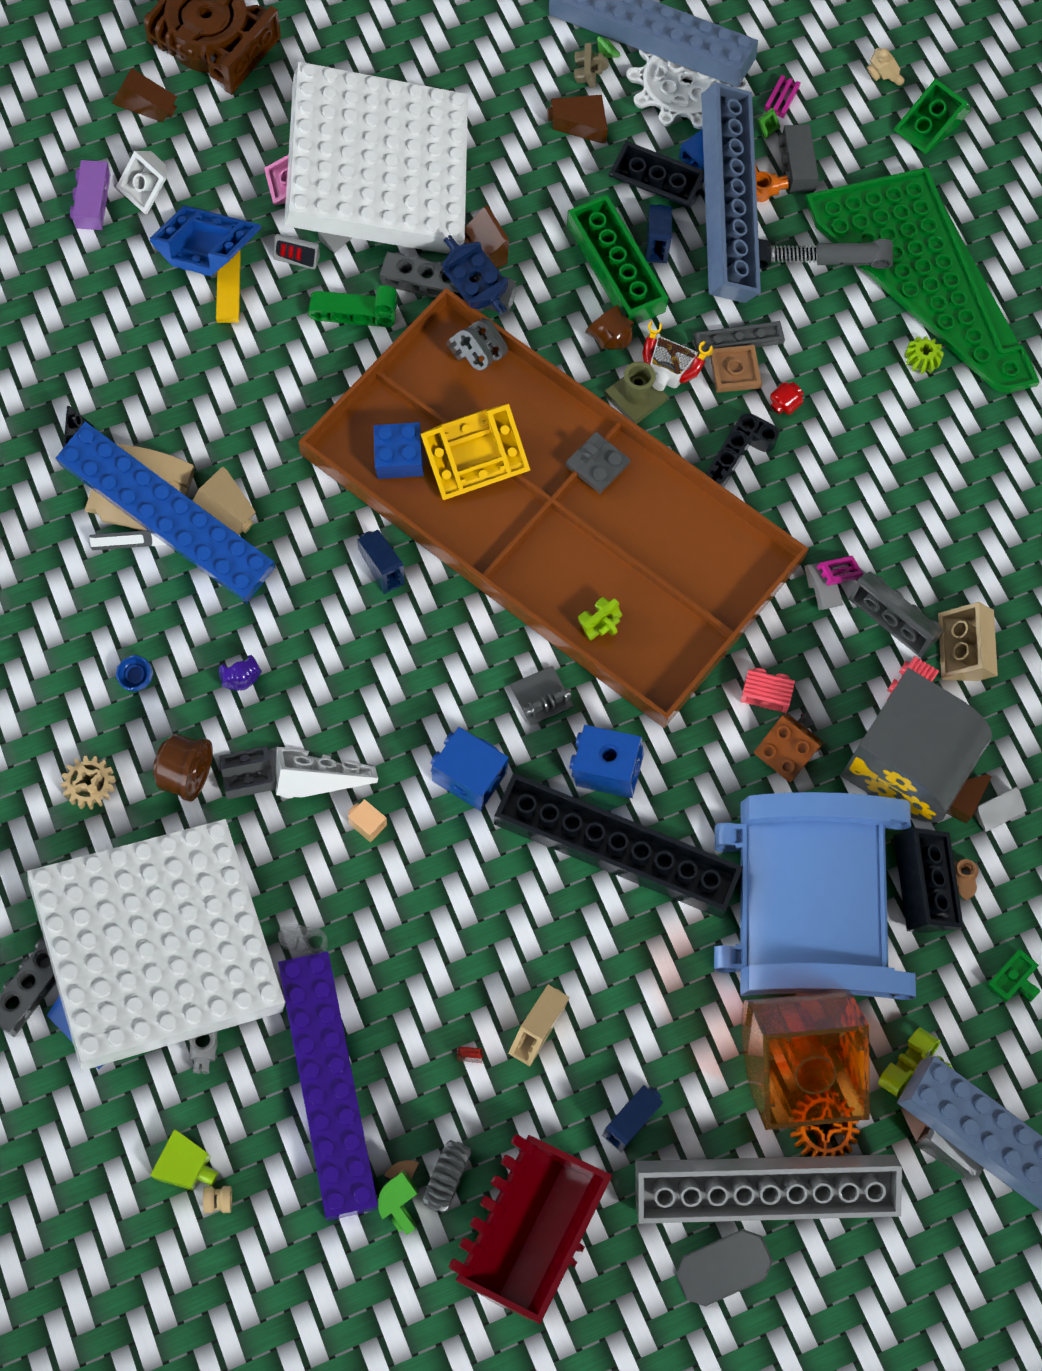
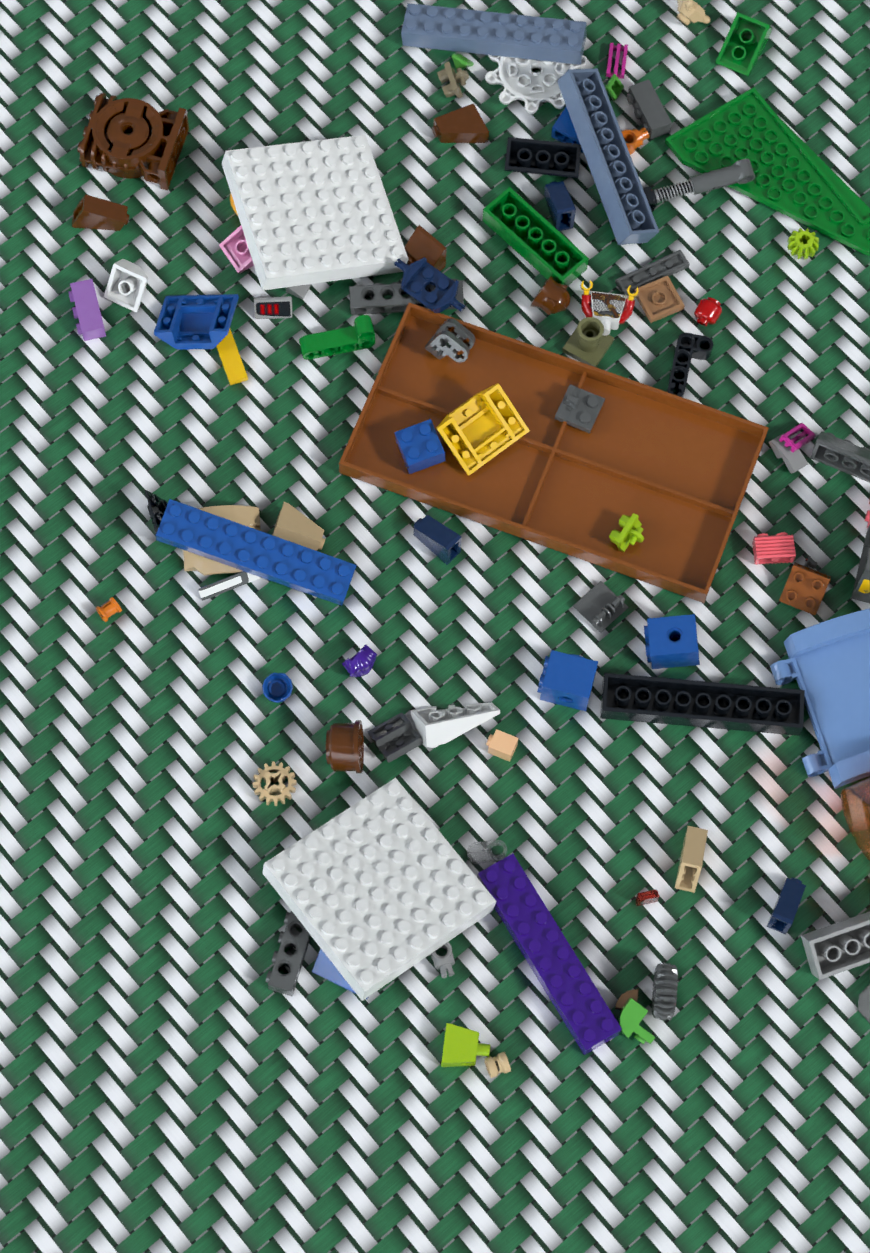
camera: 15 degrees left, 0 degrees up
dark red piece [448,1134,612,1324] -> none

